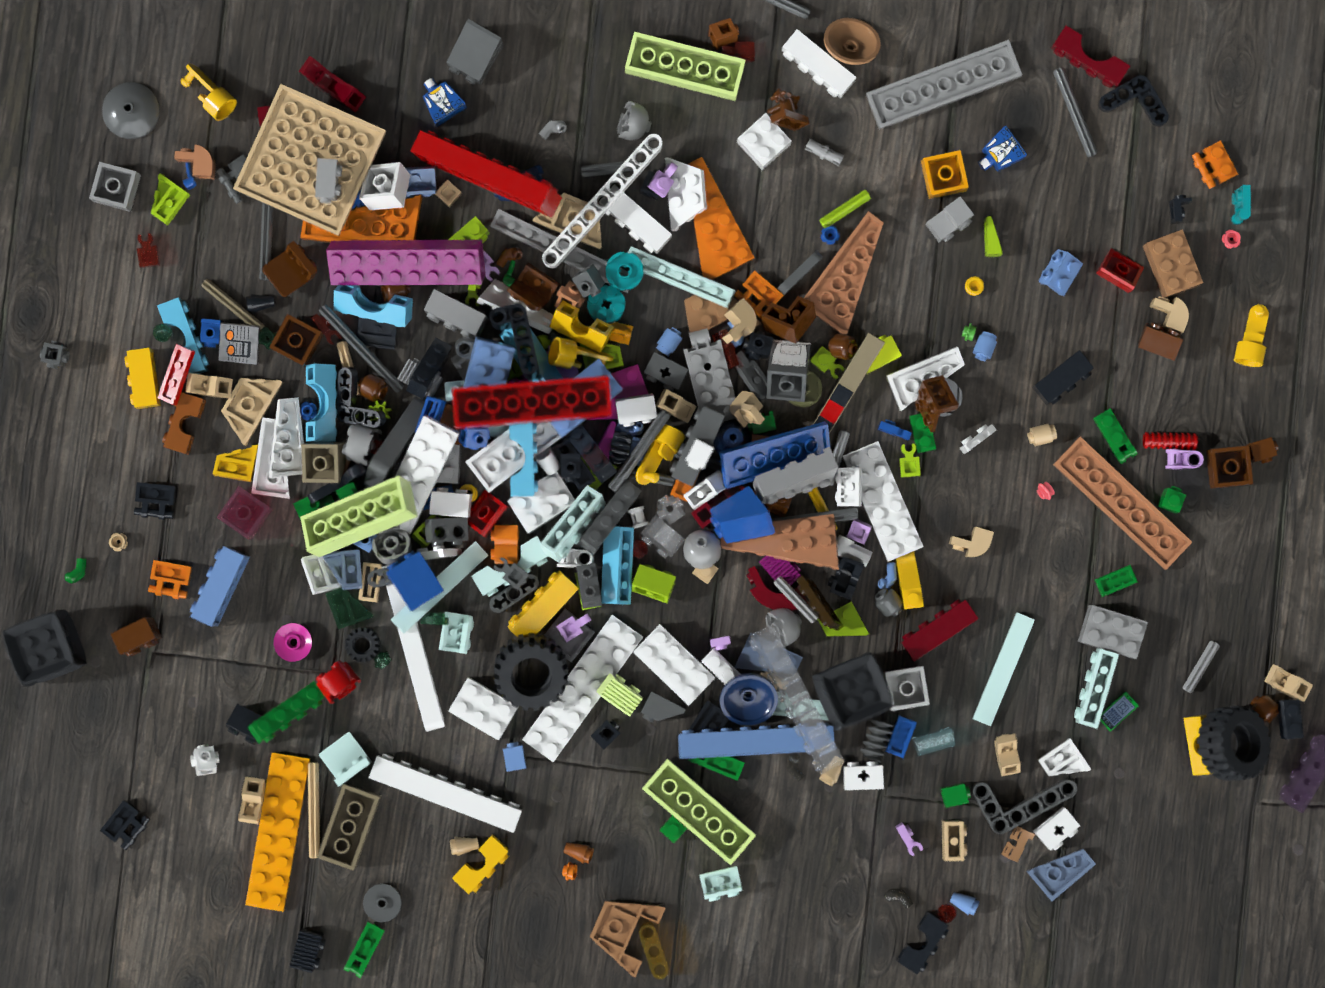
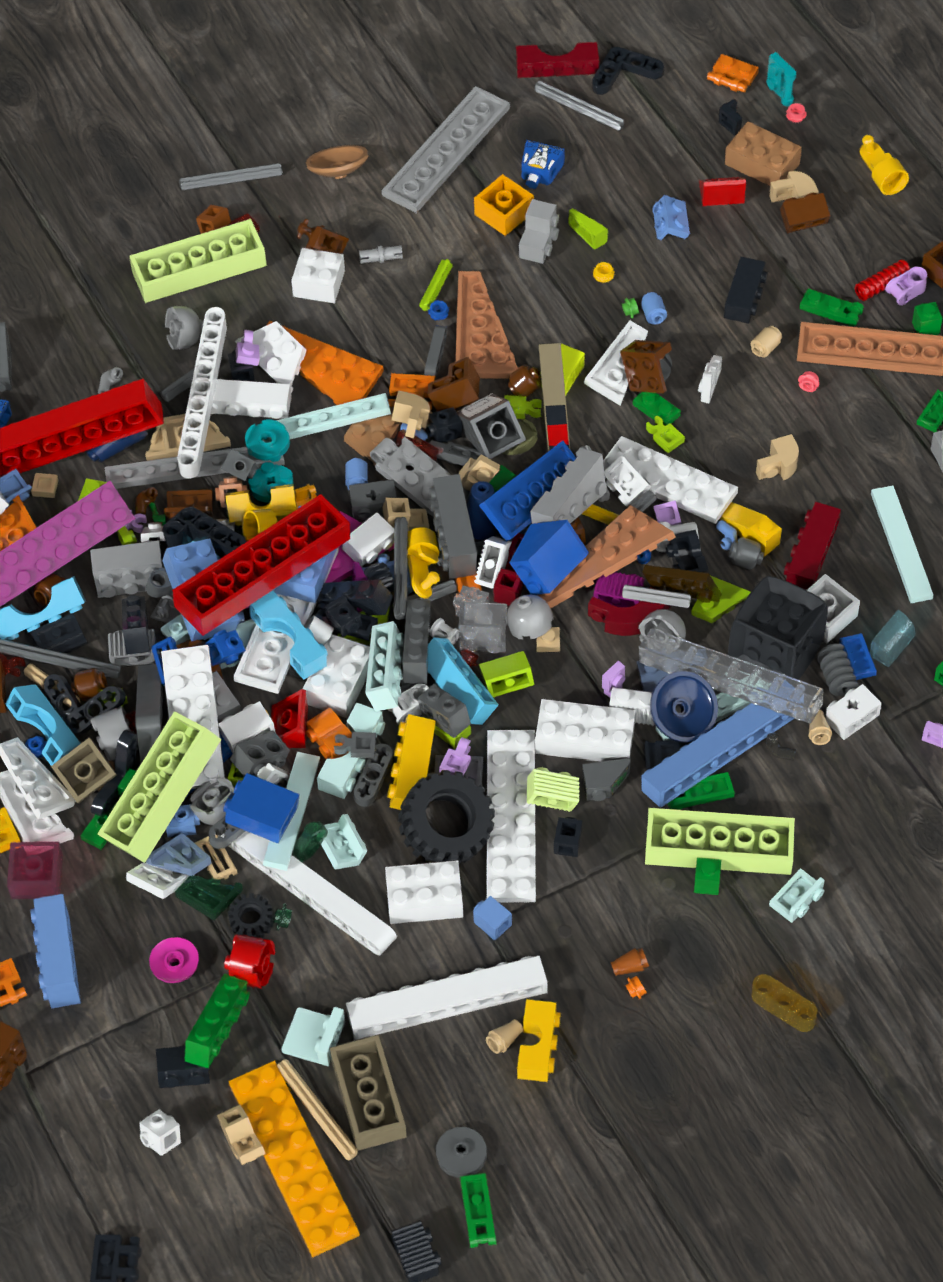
camera: 35 degrees left, 30 degrees down
medium nougat wing [590,901,666,977] -> none
white brick [686,439,714,470] -> none
white brick [782,29,856,99] -> none
blue plate [877,419,912,440] -> none

